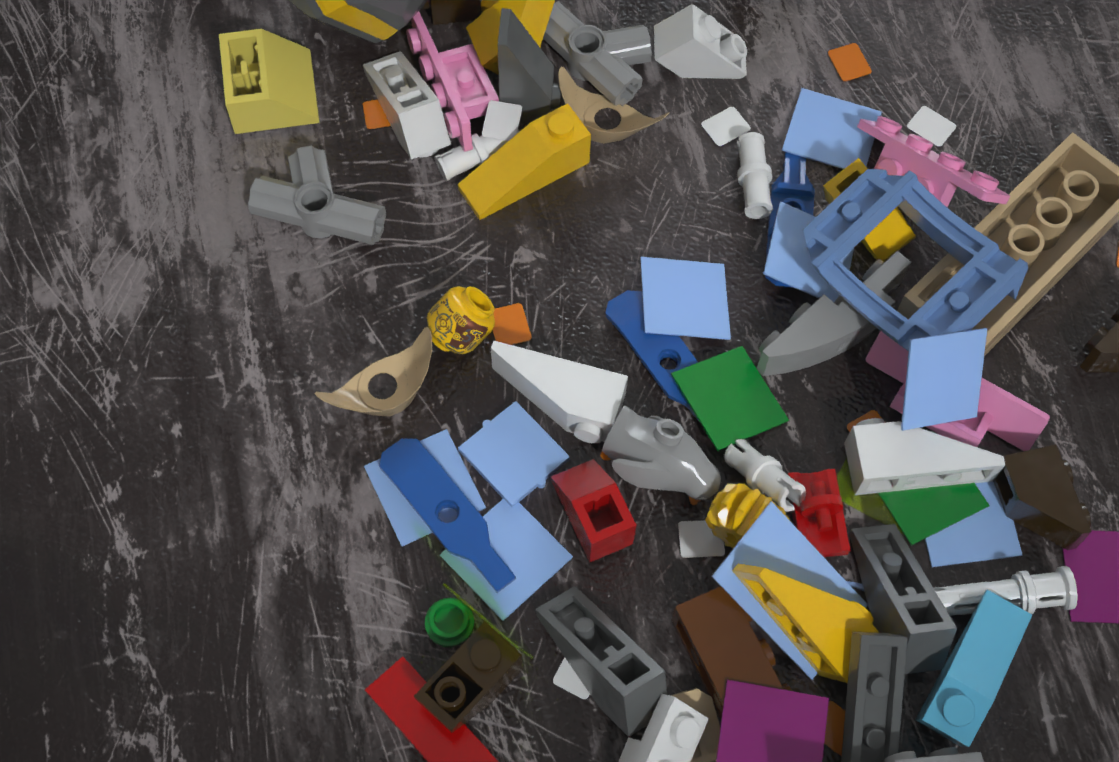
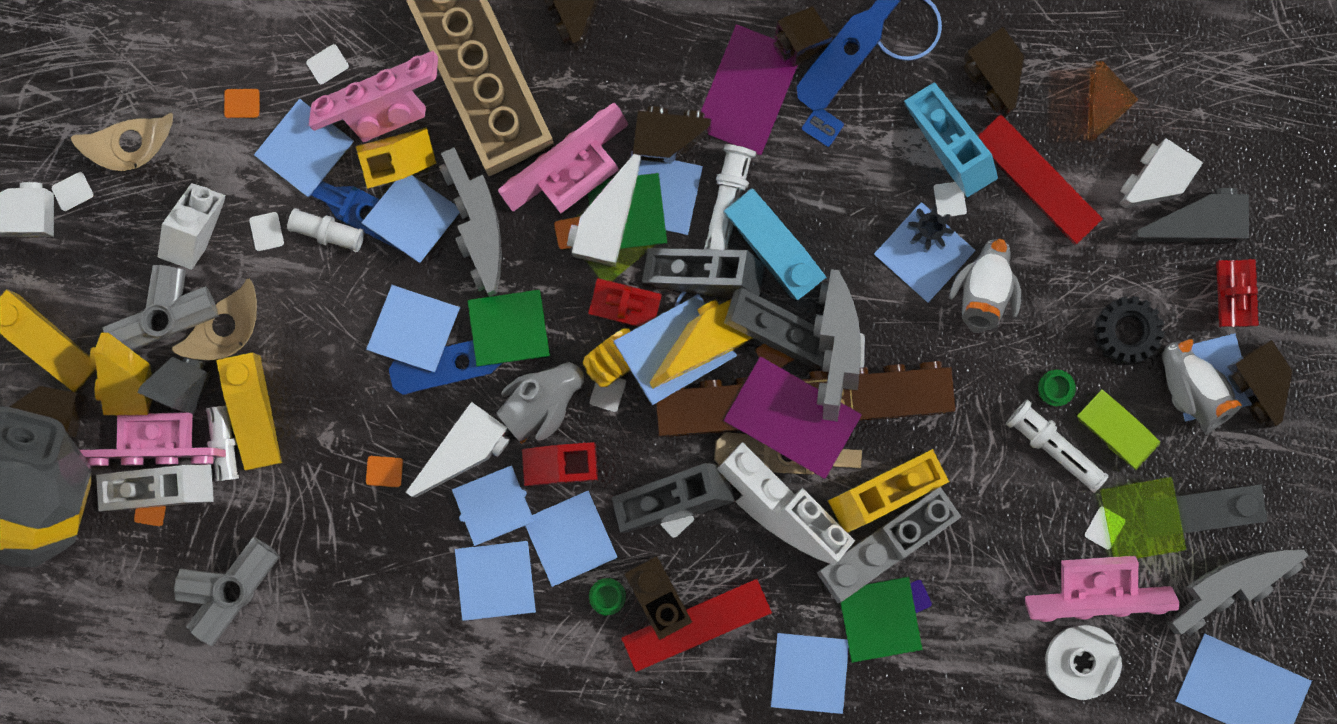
camera: 65 degrees left, 20 degrees up
light yellow slope [219,29,320,134] -> none
tan piece [315,327,432,417] -> none
blue piece [379,438,516,593] -> none
yellow head [427,286,495,354] -> none
clear neon green piece [443,583,533,659] -> none
white sticker [482,100,522,141] -> none
white pin [724,439,806,512] -> none
medium blue wedge [803,169,1028,351] -> none
light blue piece [901,328,987,431] -> none

